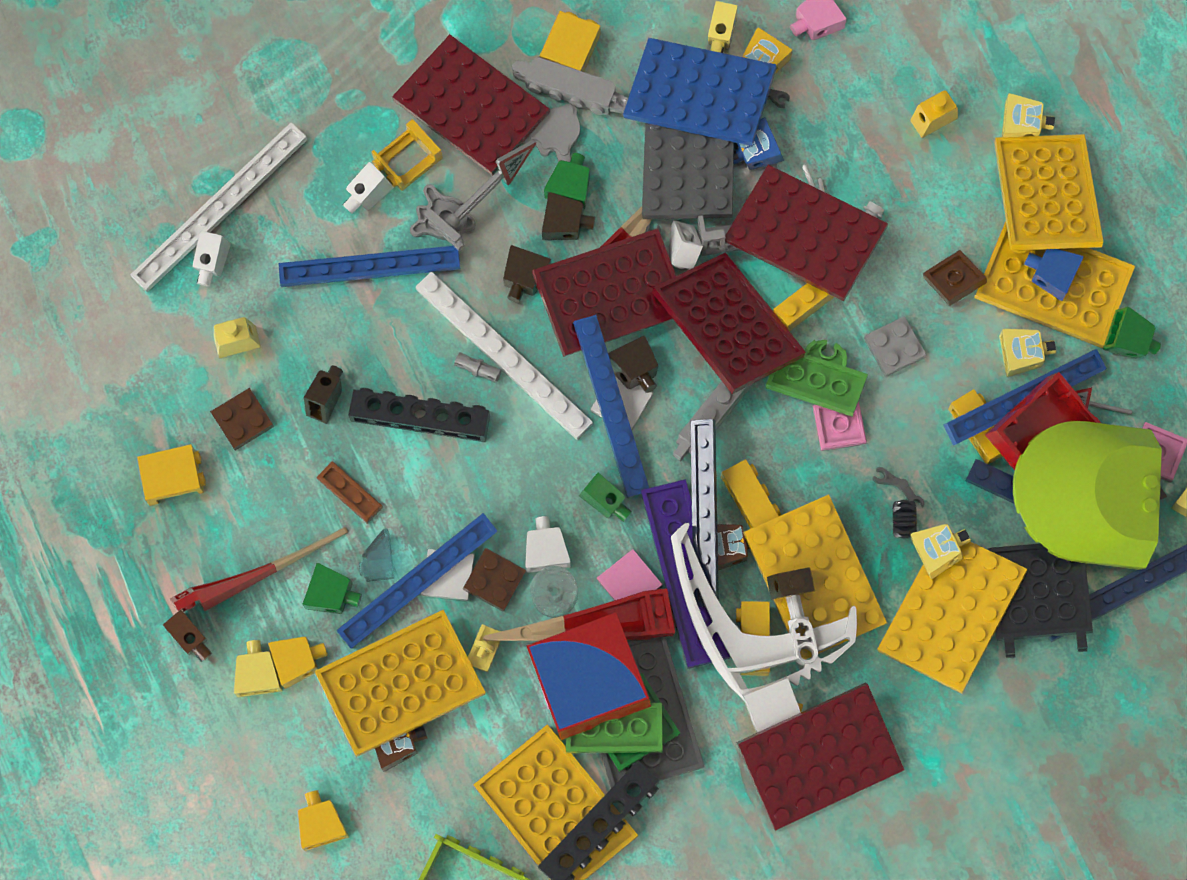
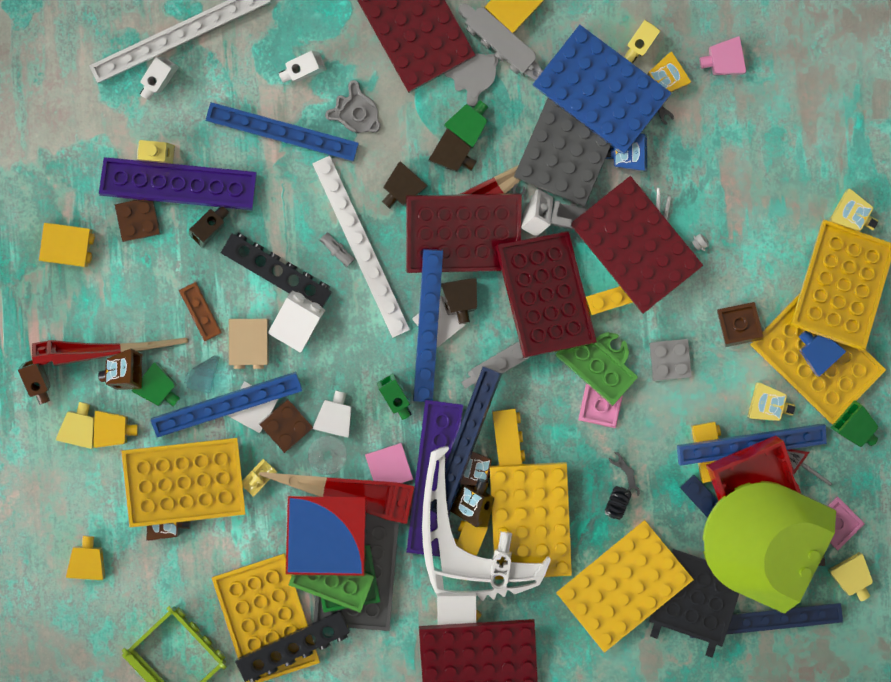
camera: 20 degrees right, 15 degrees up
yellow panel [372,119,443,191] -> none
light grey piece [424,140,537,251] -> none
dark brown torso [767,567,815,600] -> none
yellow torso [910,90,958,138] -> none
light yellow torso [911,524,971,579] -> none
none -> reddish brown torso [98,349,142,390]
none -> dark purple plate [99,157,257,211]
none -> tan brick [229,319,269,369]
none -> white brick [268,290,325,353]
none -> dark brown torso [450,478,494,527]

